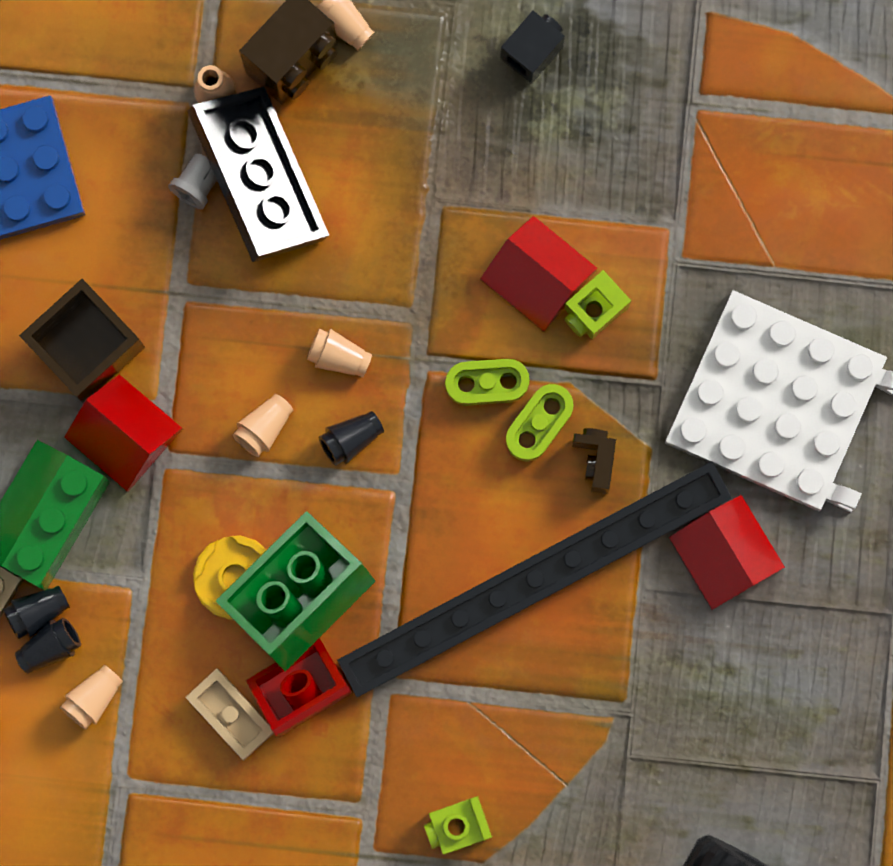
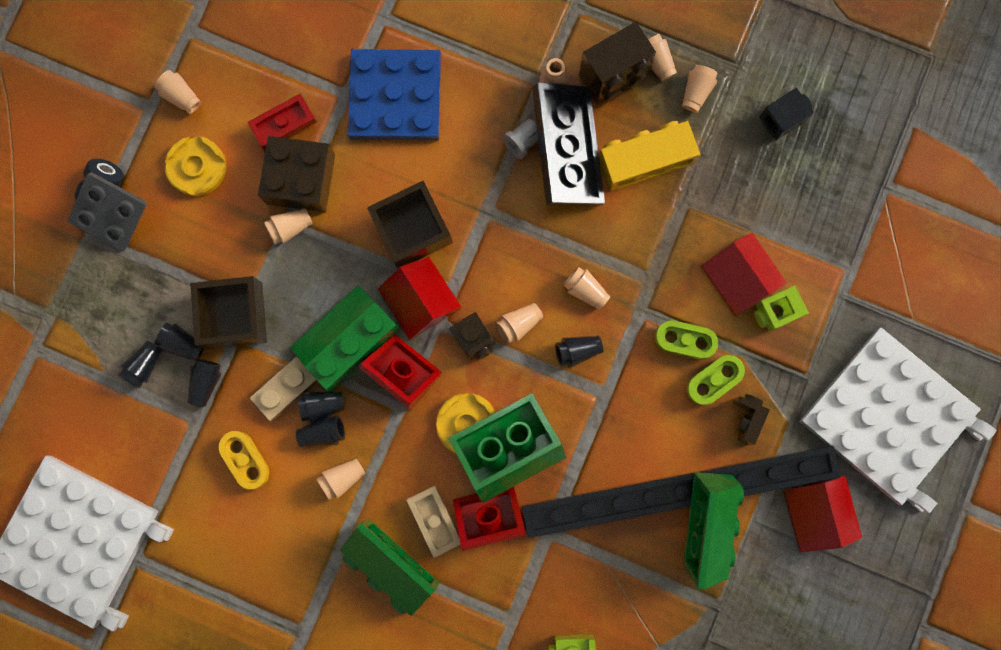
camera: 20 degrees right, 0 degrees up
none -> green slope [340,519,440,616]
none -> red slope [359,334,442,410]
none -> dark brown bracket [449,312,495,361]
none -> yellow brick [599,121,701,192]
none -> light nougat cone [682,65,718,113]
none -> green slope [683,472,744,589]

